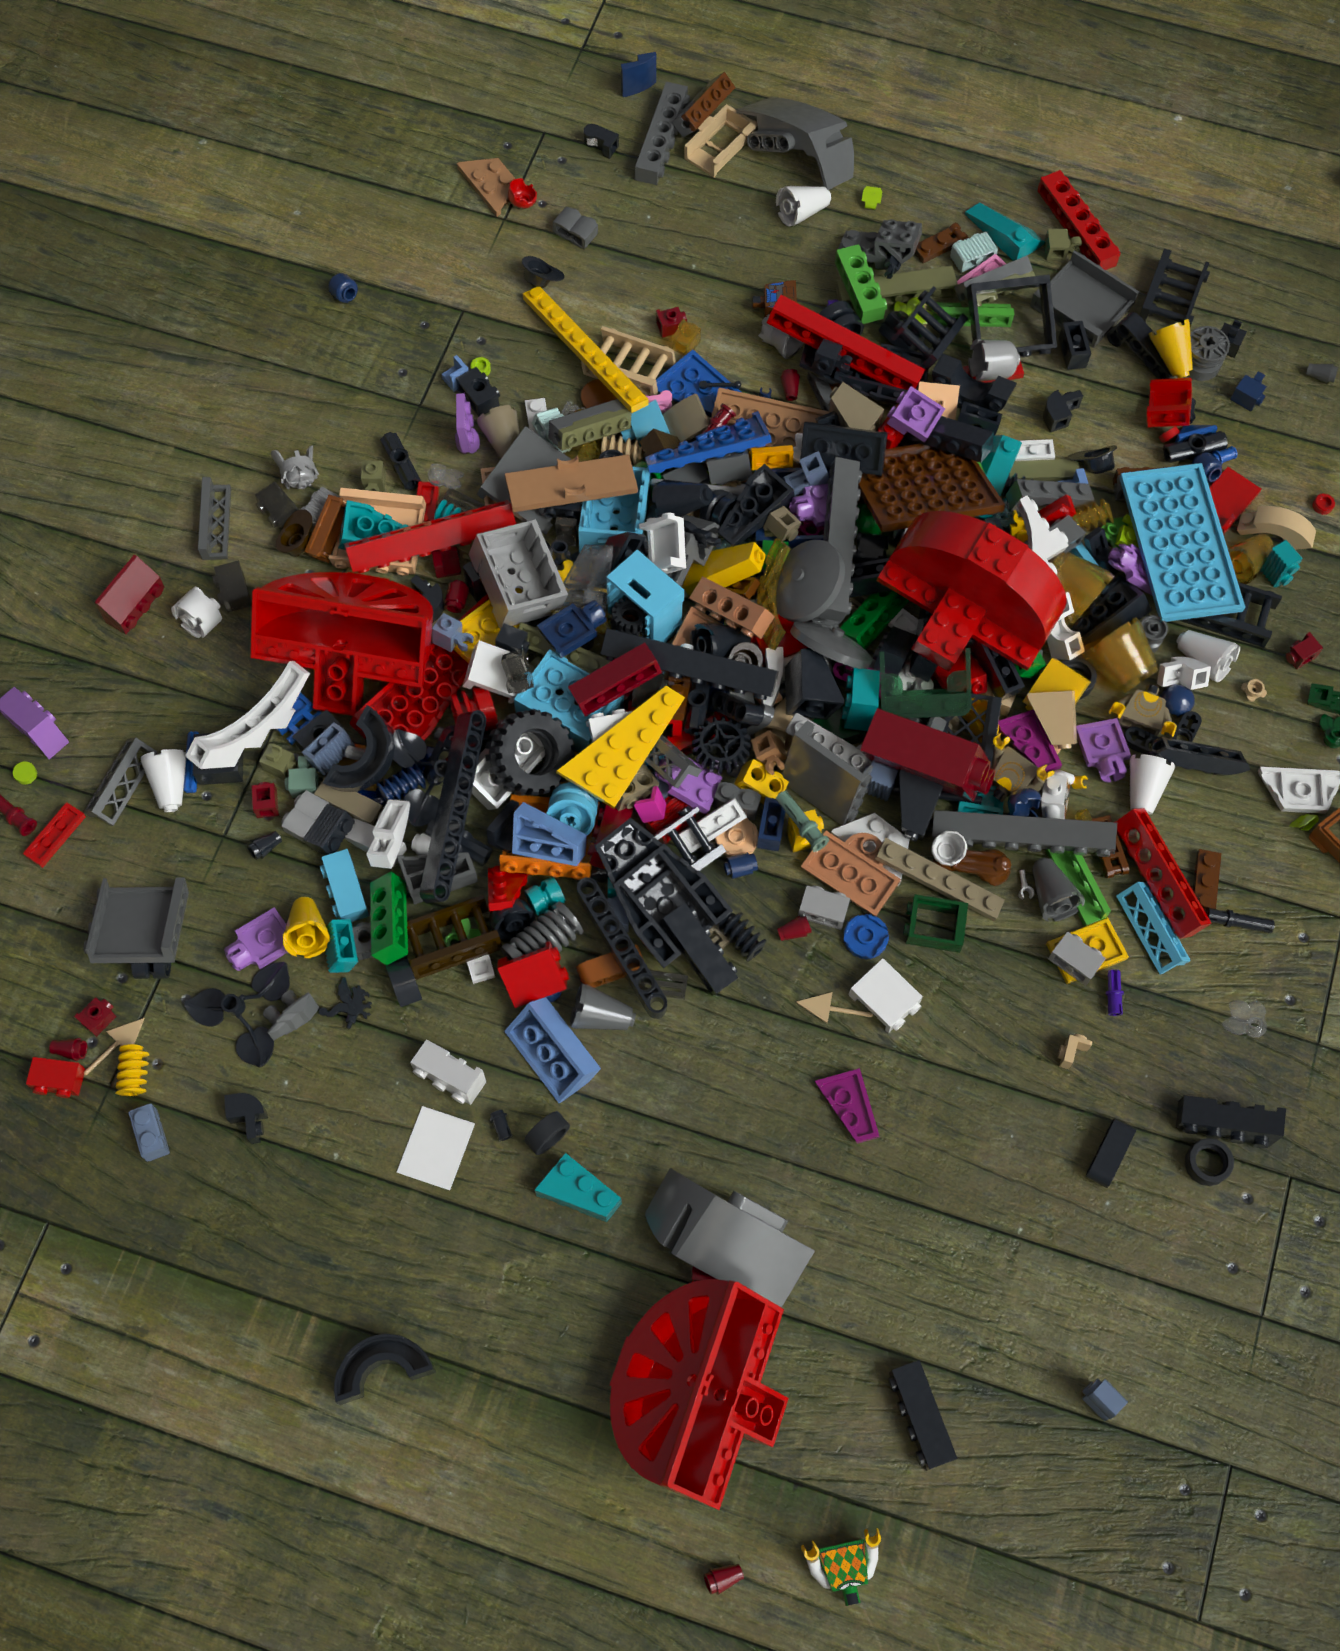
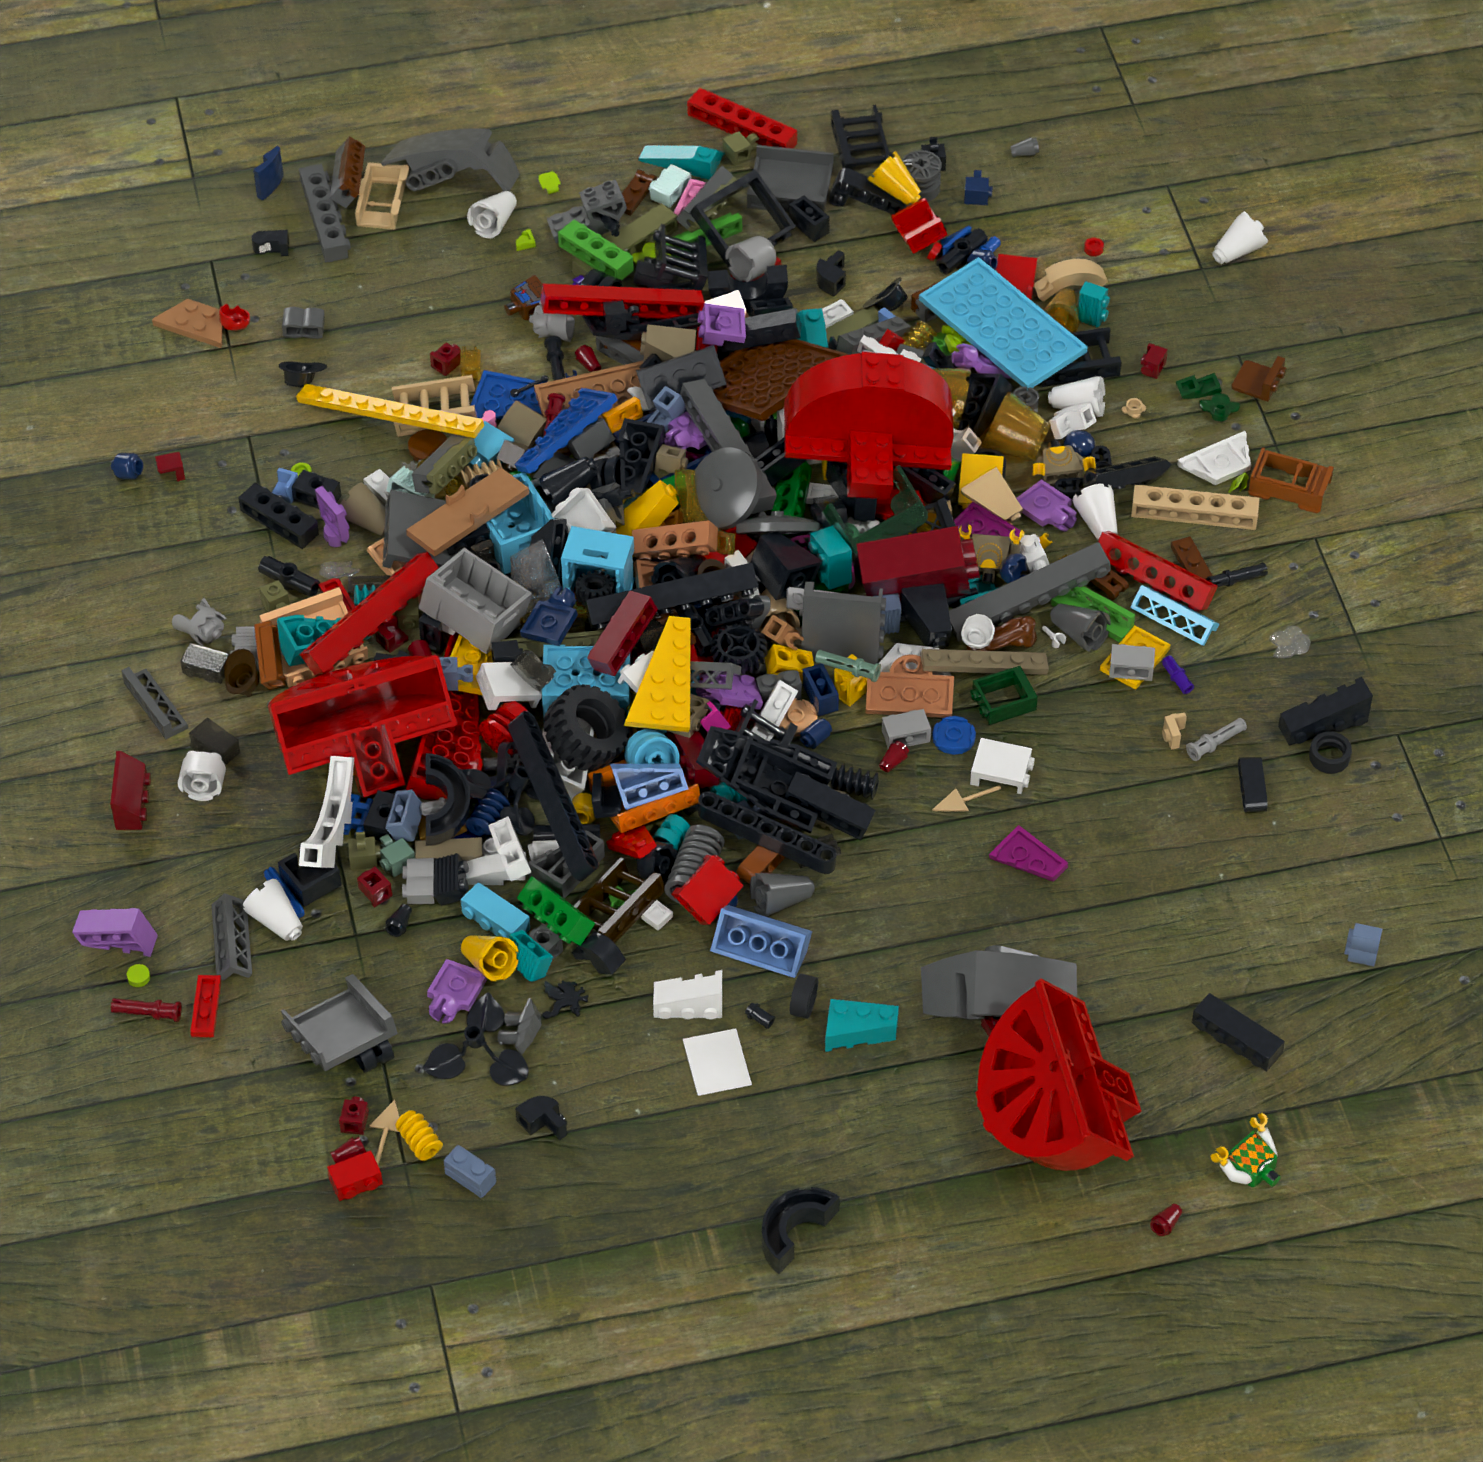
camera: 30 degrees left, 15 degrees down
none -> dark red panel [155,451,185,481]
none -> black brick [238,483,319,549]
none -> lime tile [516,229,536,251]
none -> black pin [544,336,565,381]
none -> yellow head [572,793,595,824]
none -> tan brick [1131,485,1259,530]
none -> light grey pin [1186,718,1247,761]

